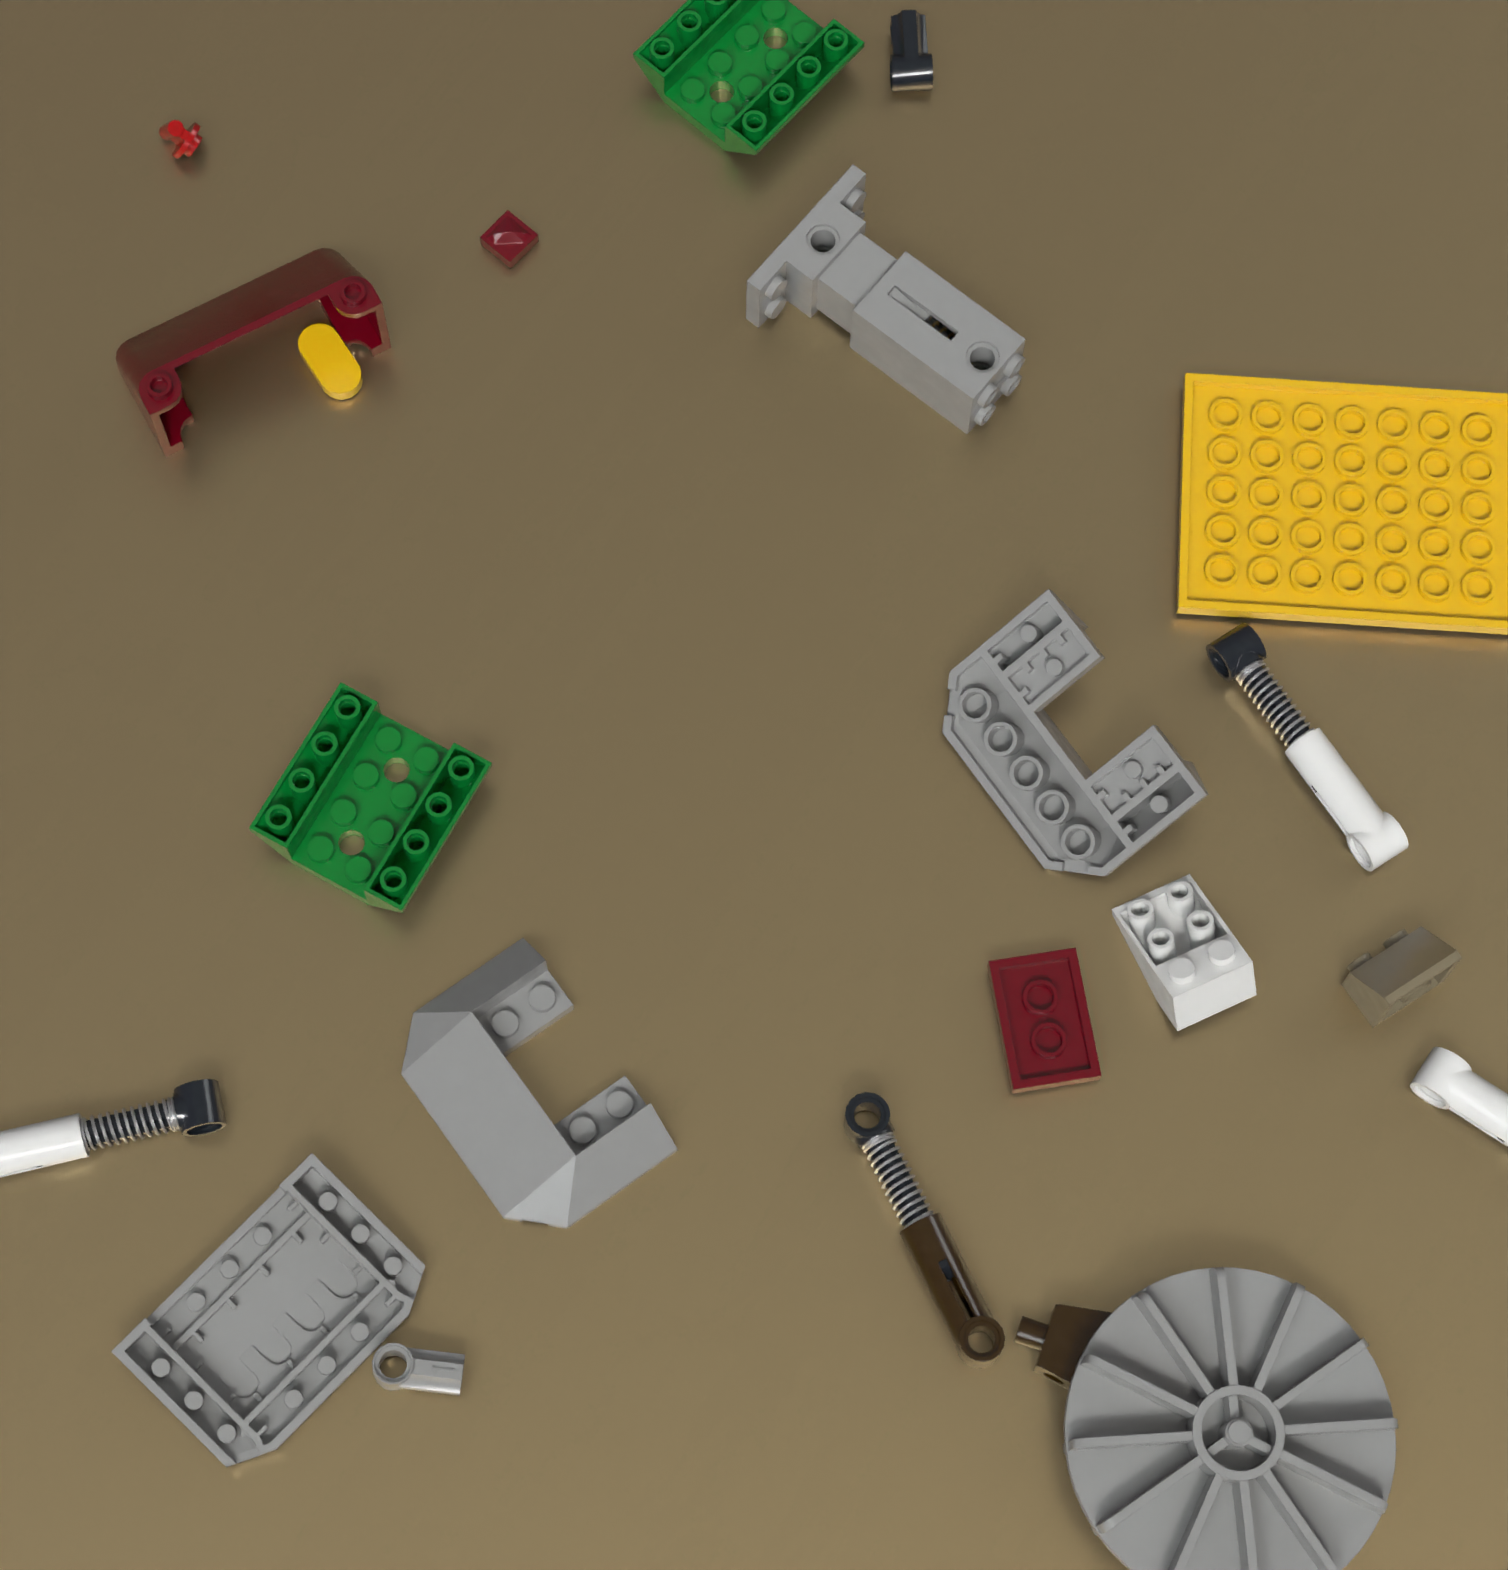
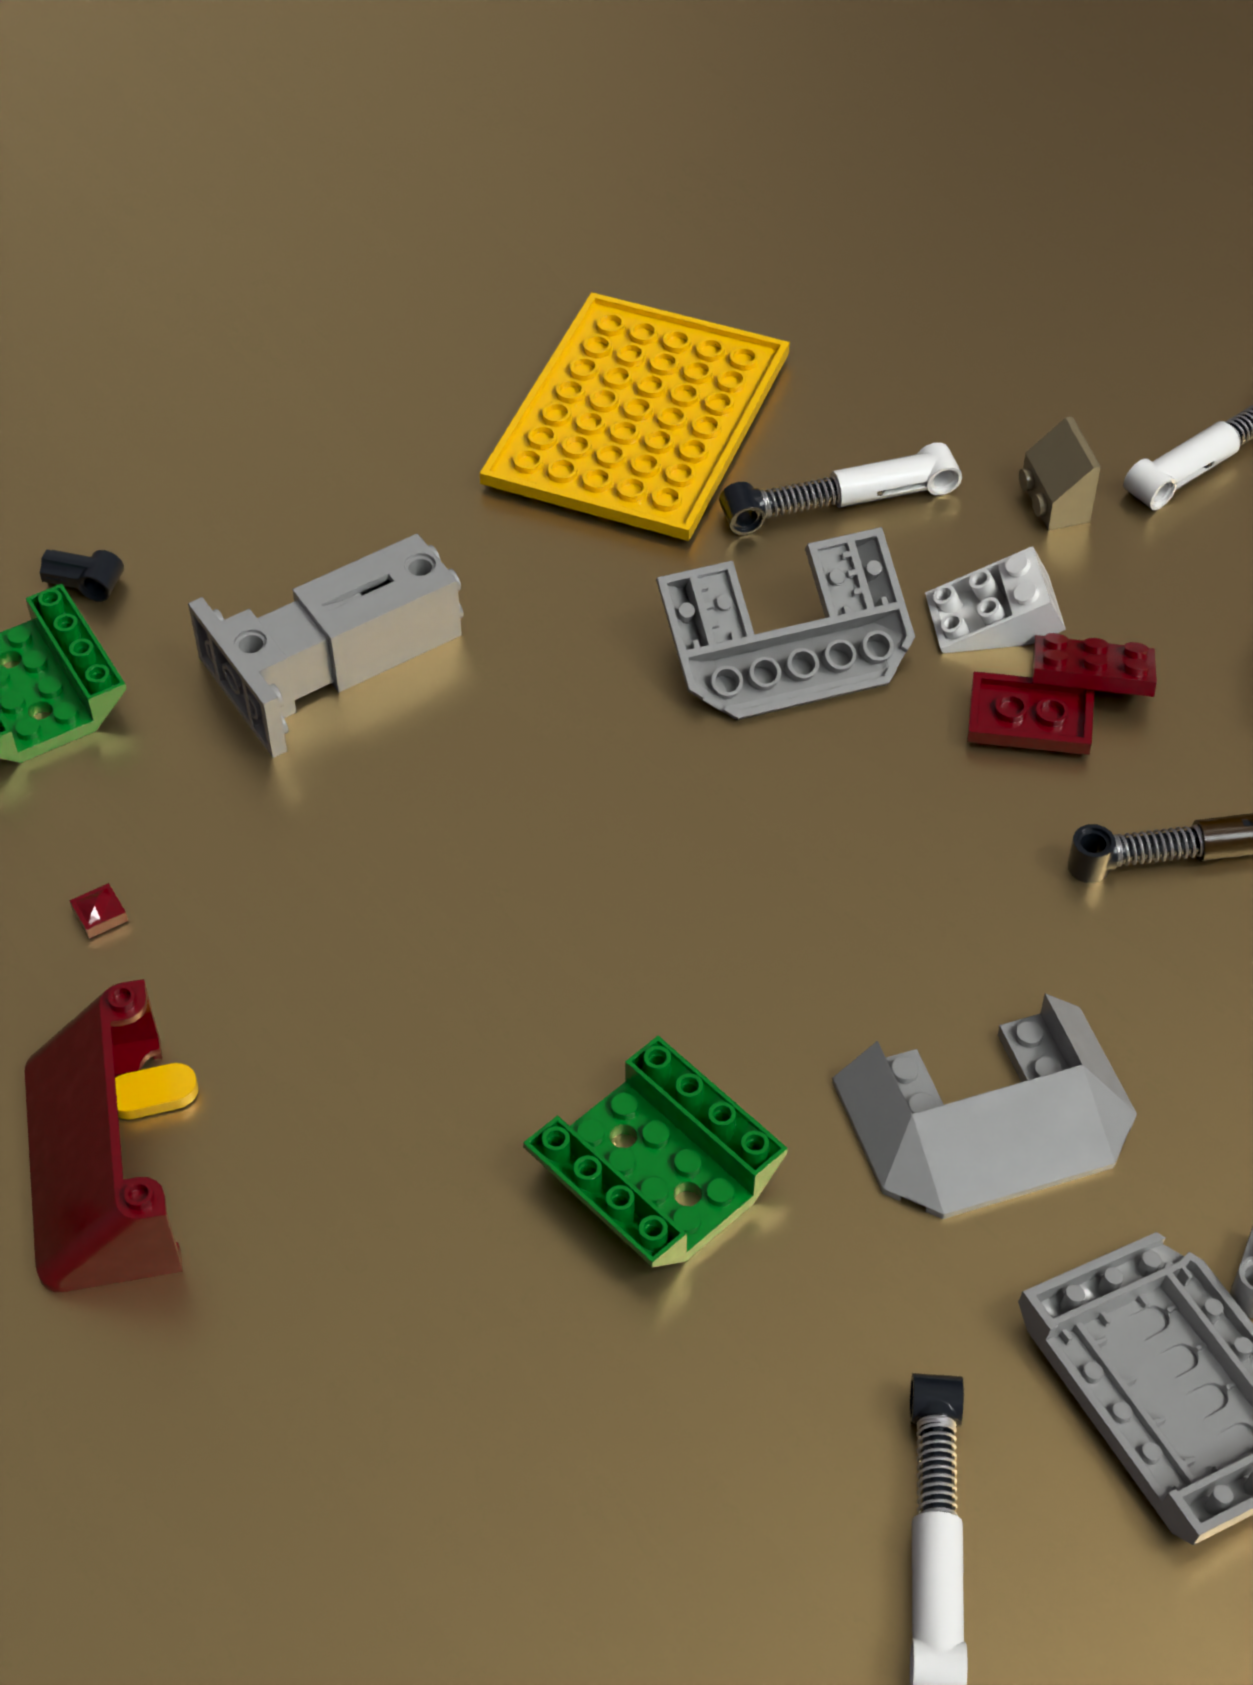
camera: 70 degrees left, 20 degrees down
none -> dark red plate [1032,633,1157,697]

